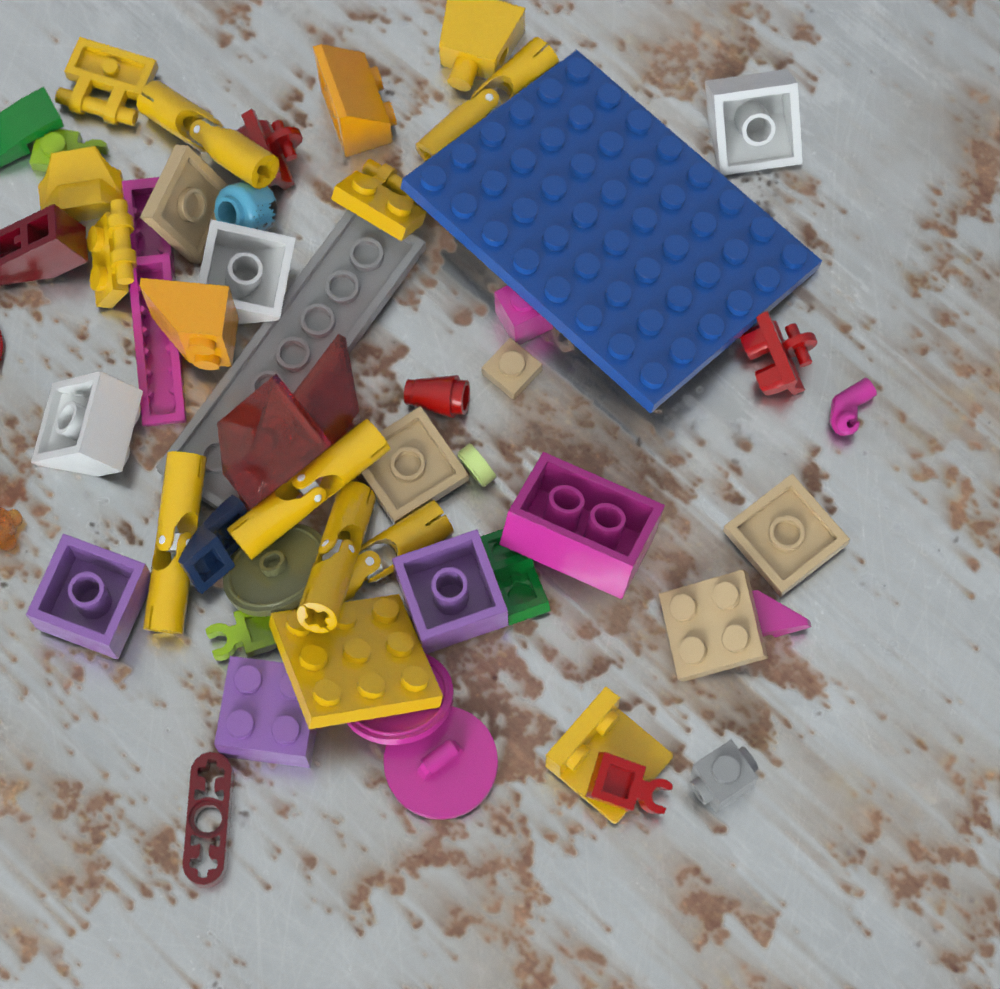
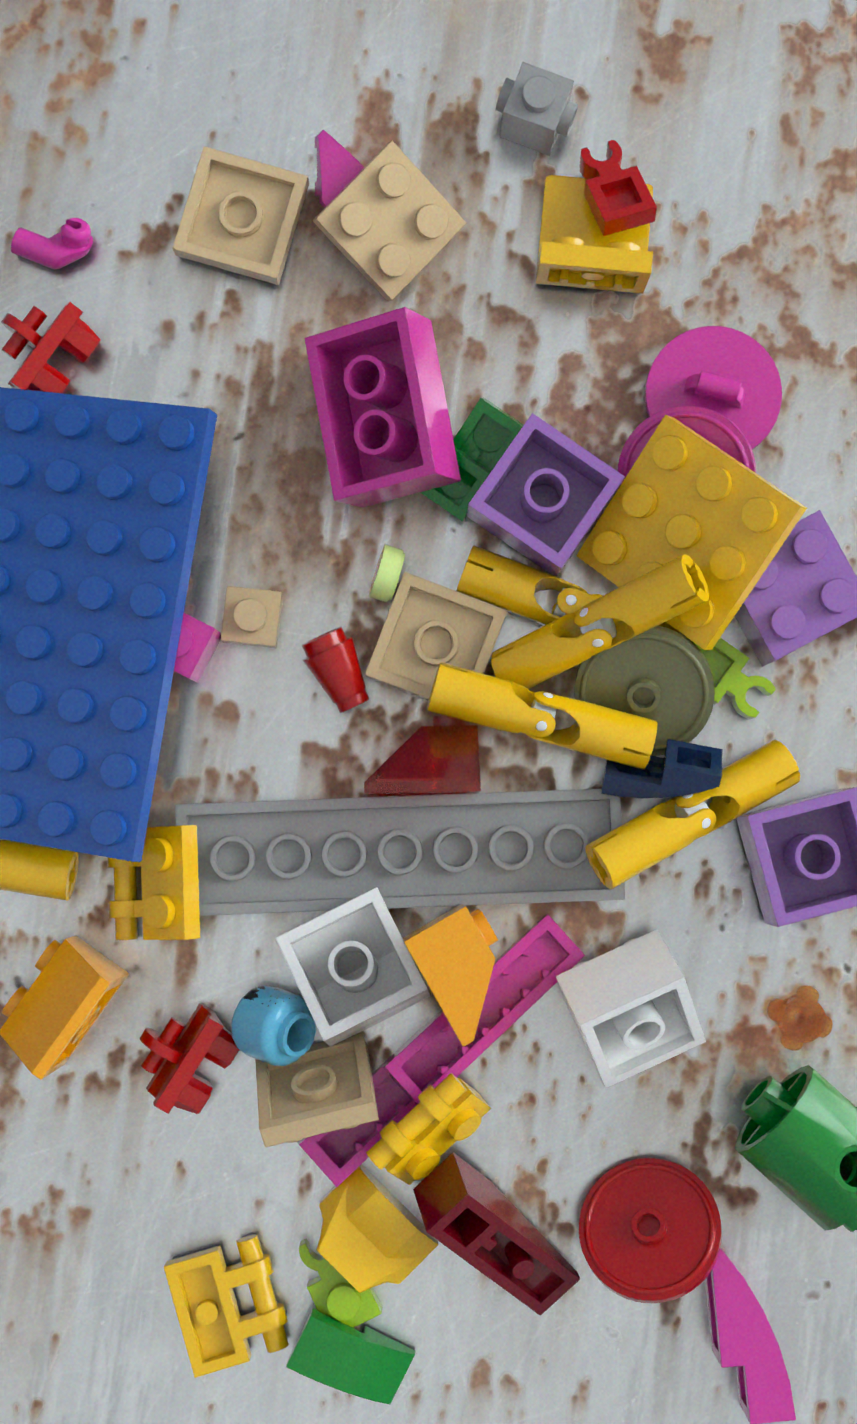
camera: 130 degrees left, 15 degrees up
yellow piece [137,80,279,189] -> none
clear red slope [217,374,332,509] -> none

